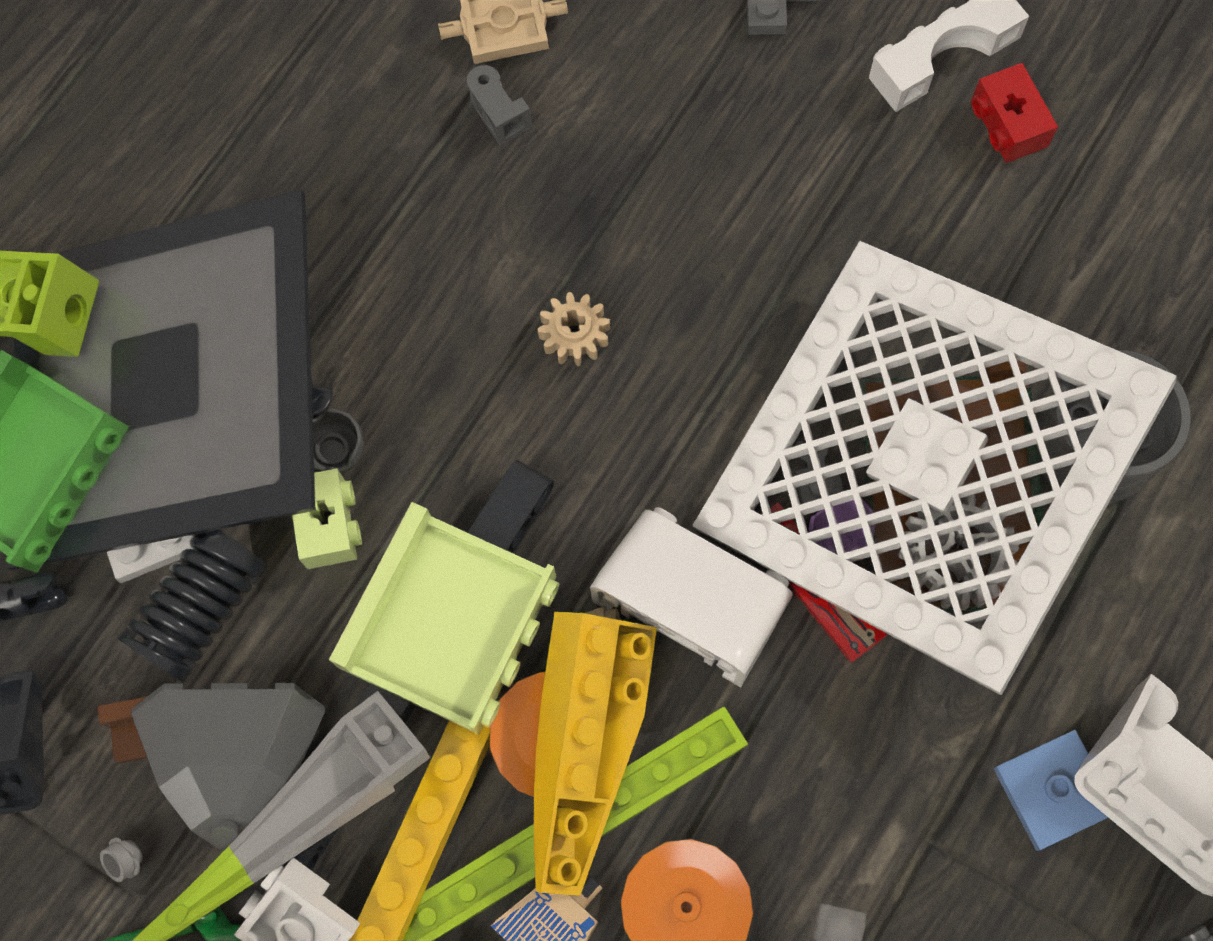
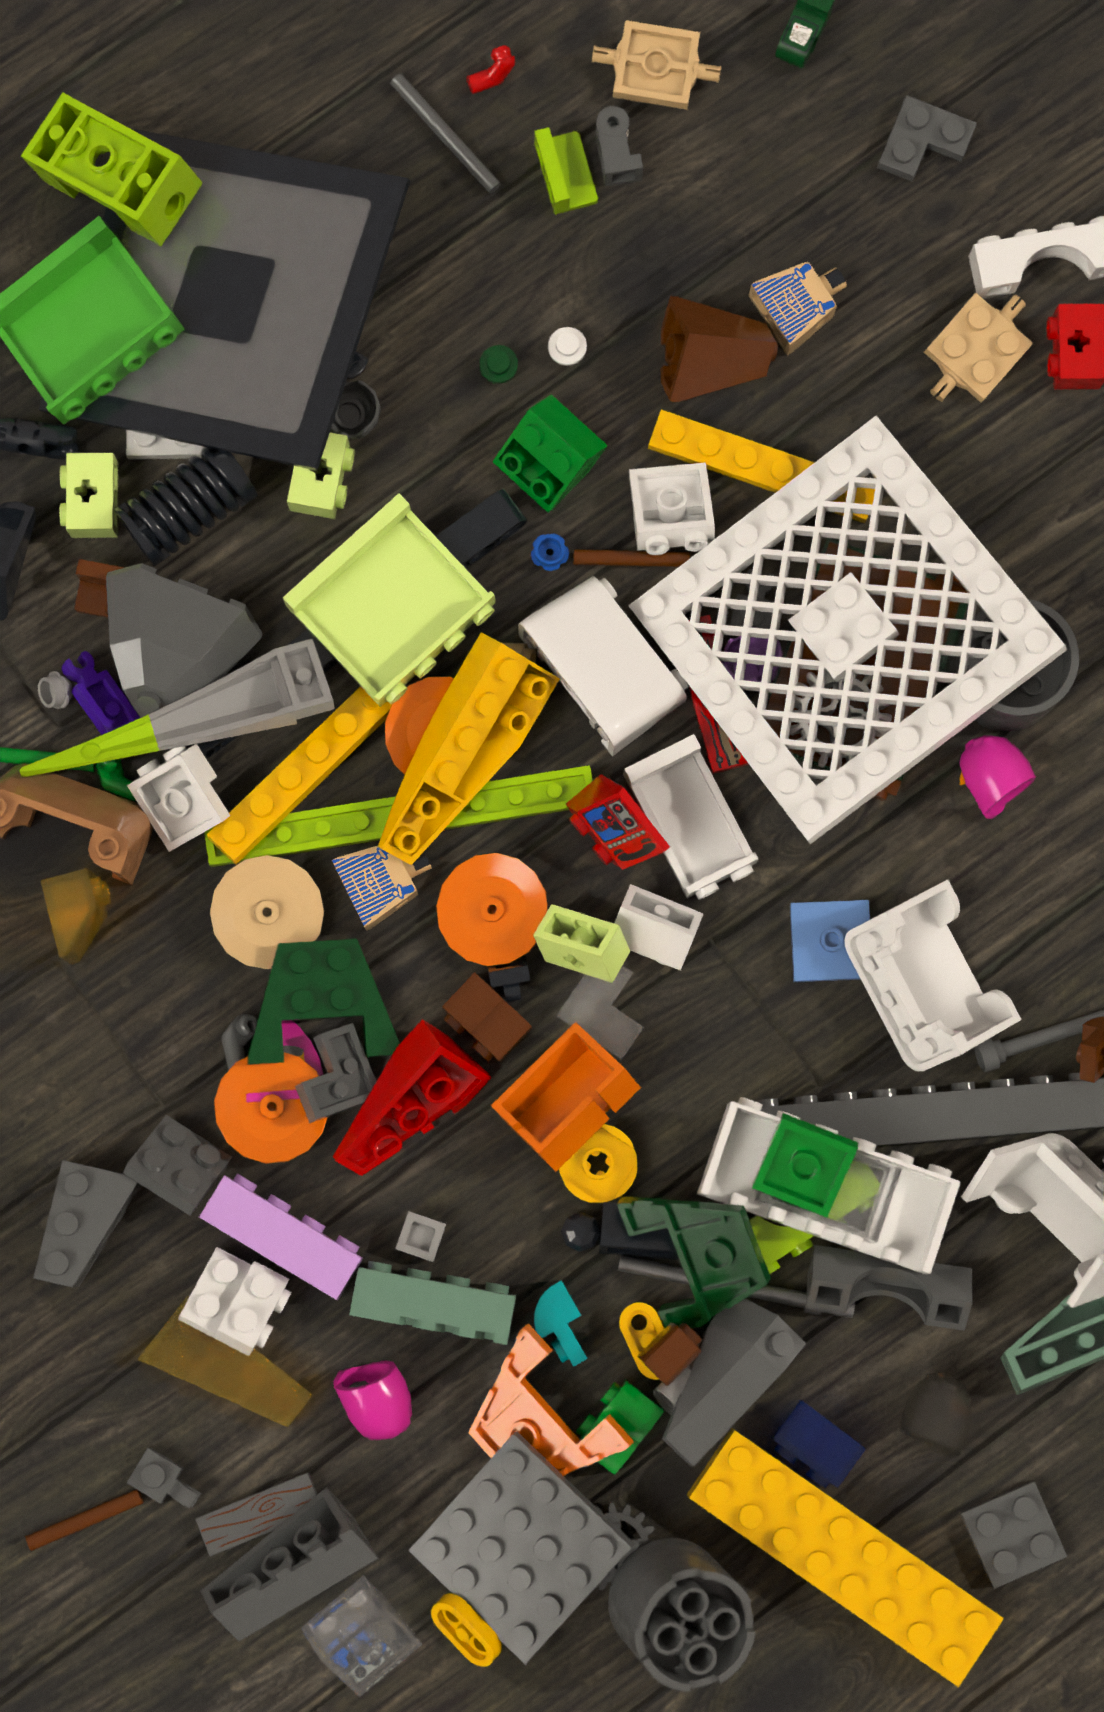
camera: 15 degrees right, 10 degrees up
tan gear [538,292,610,366] -> none
none -> yellowish green brick [59,453,118,538]
none -> dark purple plate [61,651,140,735]
none -> dark grey bar [390,73,501,194]
none -> red arm [466,45,515,94]
none -> dark green plate [480,345,518,384]
none -> green slope [492,394,608,513]
none -> blue plate [531,533,569,571]
none -> yellowish green brick [533,904,630,983]
none -> lime panel [534,127,598,215]
none -> white plate [548,327,587,366]
none -> red slope [565,774,670,870]
none -> reddish brown bar [574,549,690,567]
none -> white brick [614,884,703,971]
none -> white panel [623,734,758,900]
none -> white plate [629,463,715,555]
none -> yellow plate [648,410,875,523]
none -> reddish brown slope [661,296,778,402]
none -> tan torso [749,262,846,355]
none -> tan plate [924,293,1033,402]
none -> dark pink piece [959,735,1036,819]

